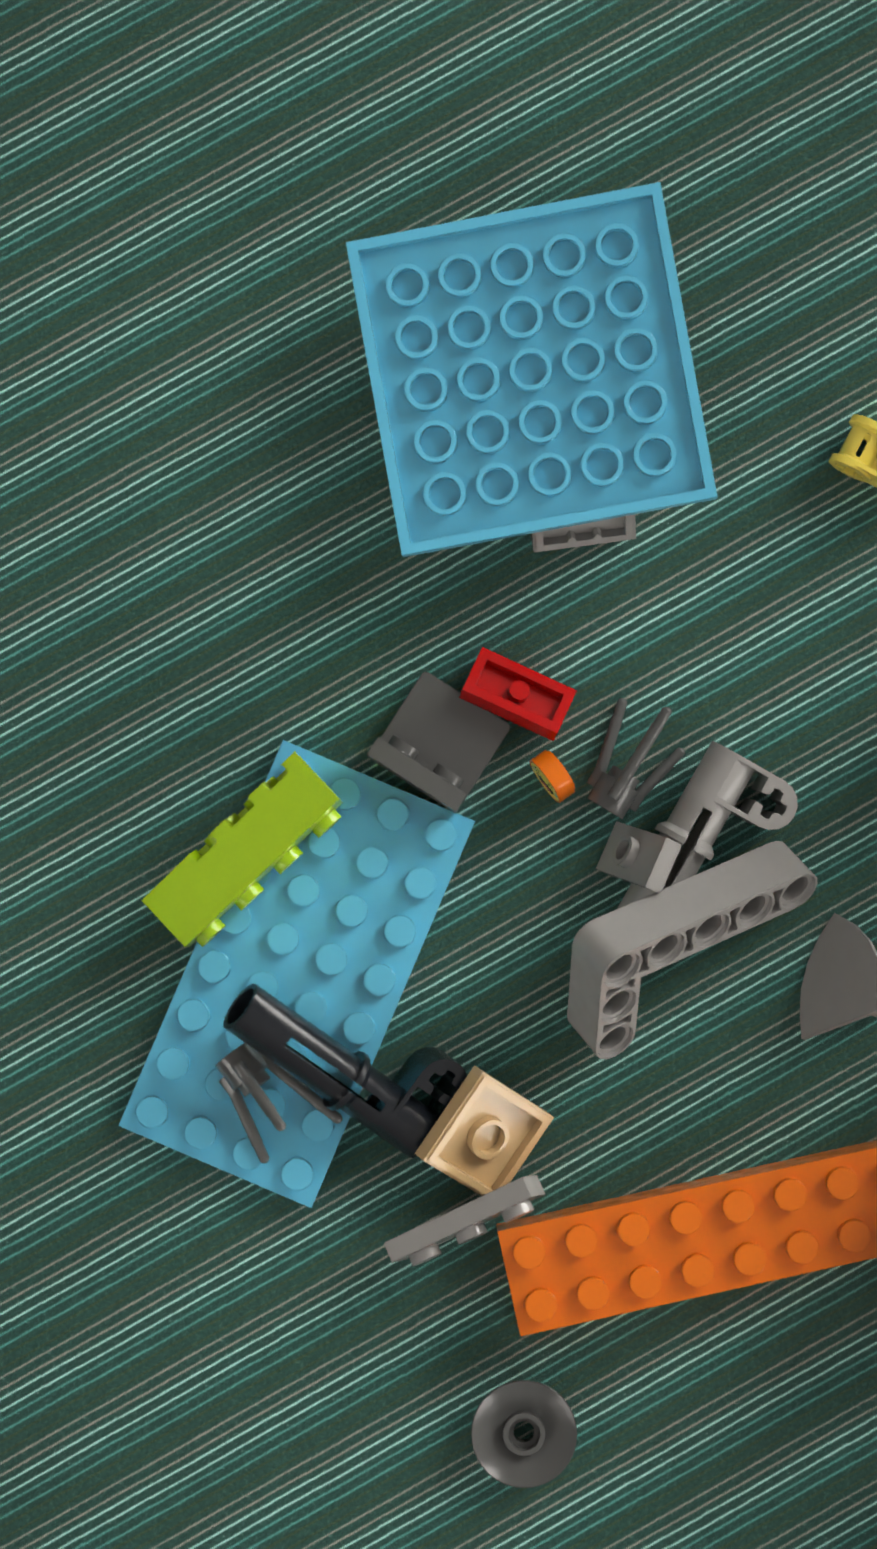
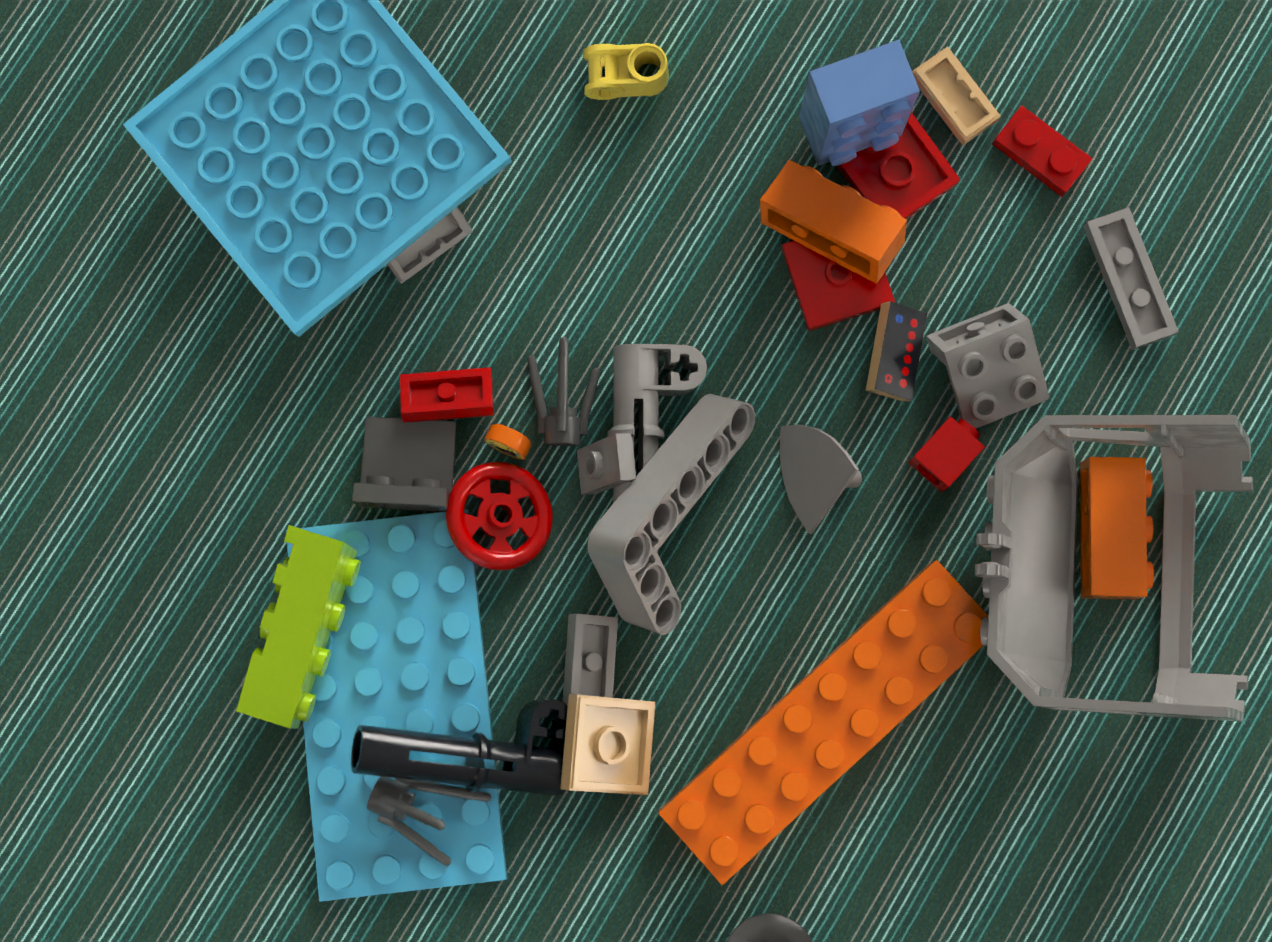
camera: 30 degrees left, 5 degrees down
light grey plate [384,1175,545,1266] -> none
none -> red plate [446,462,553,571]
none -> light grey plate [562,614,618,706]

